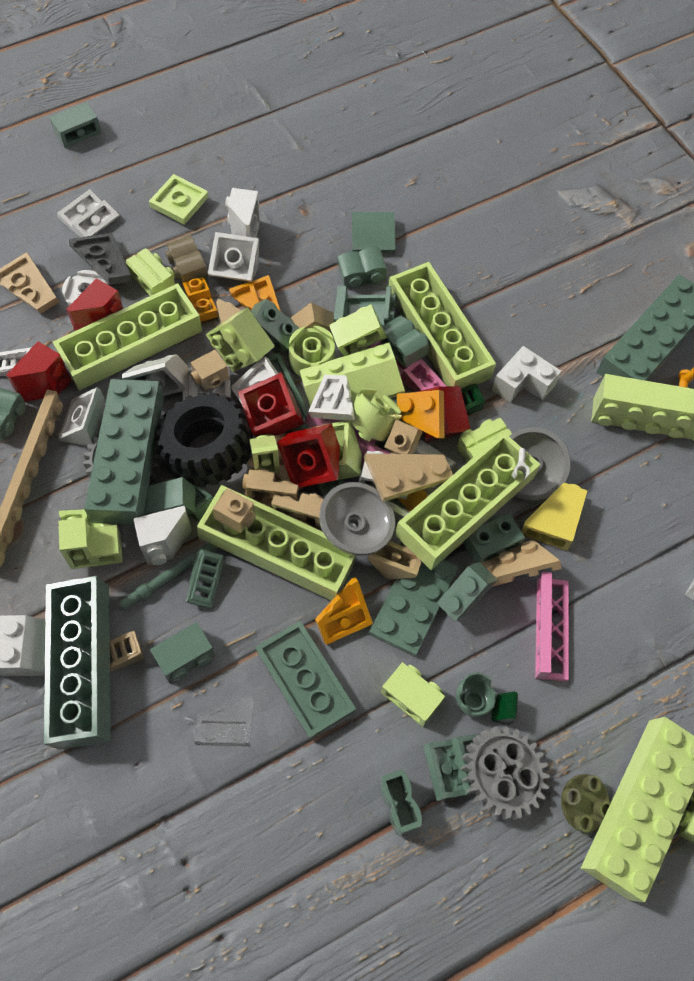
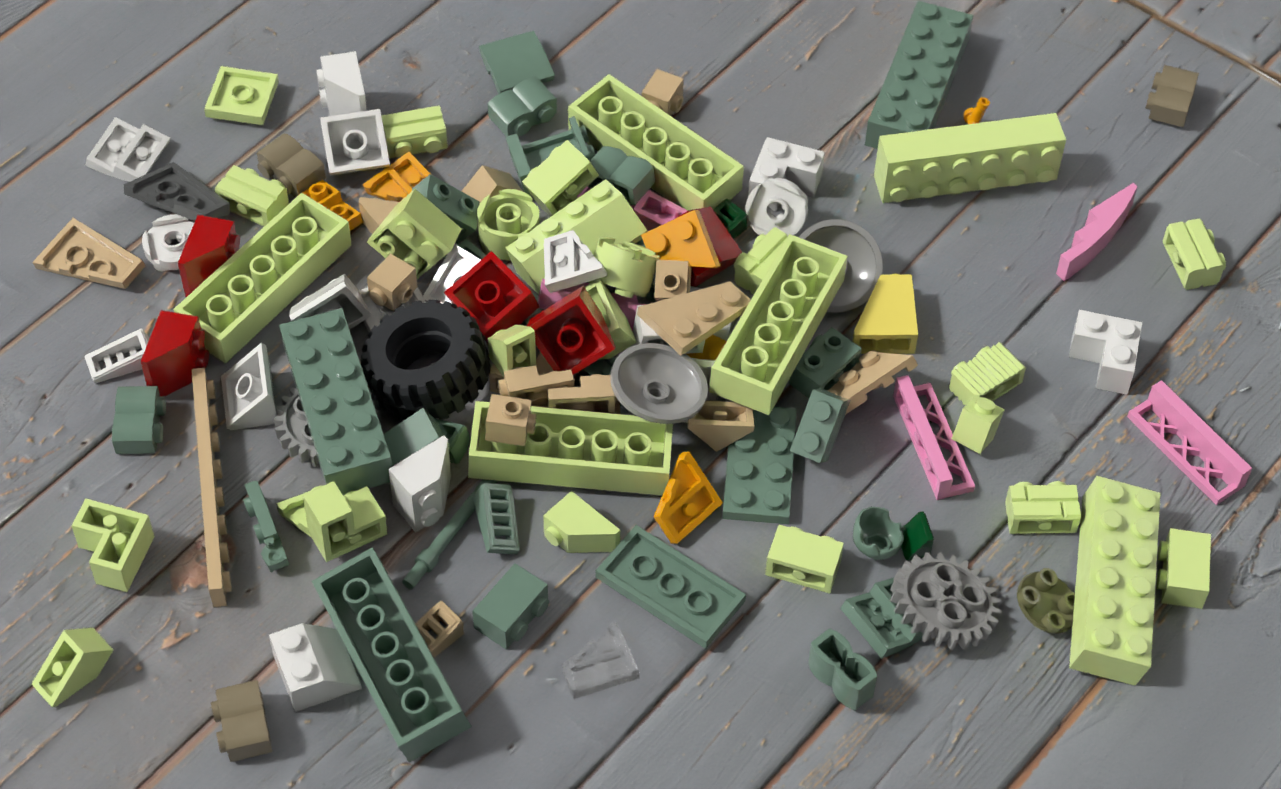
camera: 20 degrees left, 10 degrees down
sand green brick [49,102,101,148] -> none
white hand [512,448,530,480] -> none
none -> sand green hinge [243,480,290,572]
none -> yellowish green brick [381,106,448,158]
none -> yellowish green slope [543,491,620,553]
none -> tan brick [641,69,684,116]
none -> white plate [745,178,808,237]
none -> yellowish green brick [949,342,1026,405]
none -> yellowish green brick [952,395,1005,454]
none -> yellowish green brick [1005,481,1081,534]

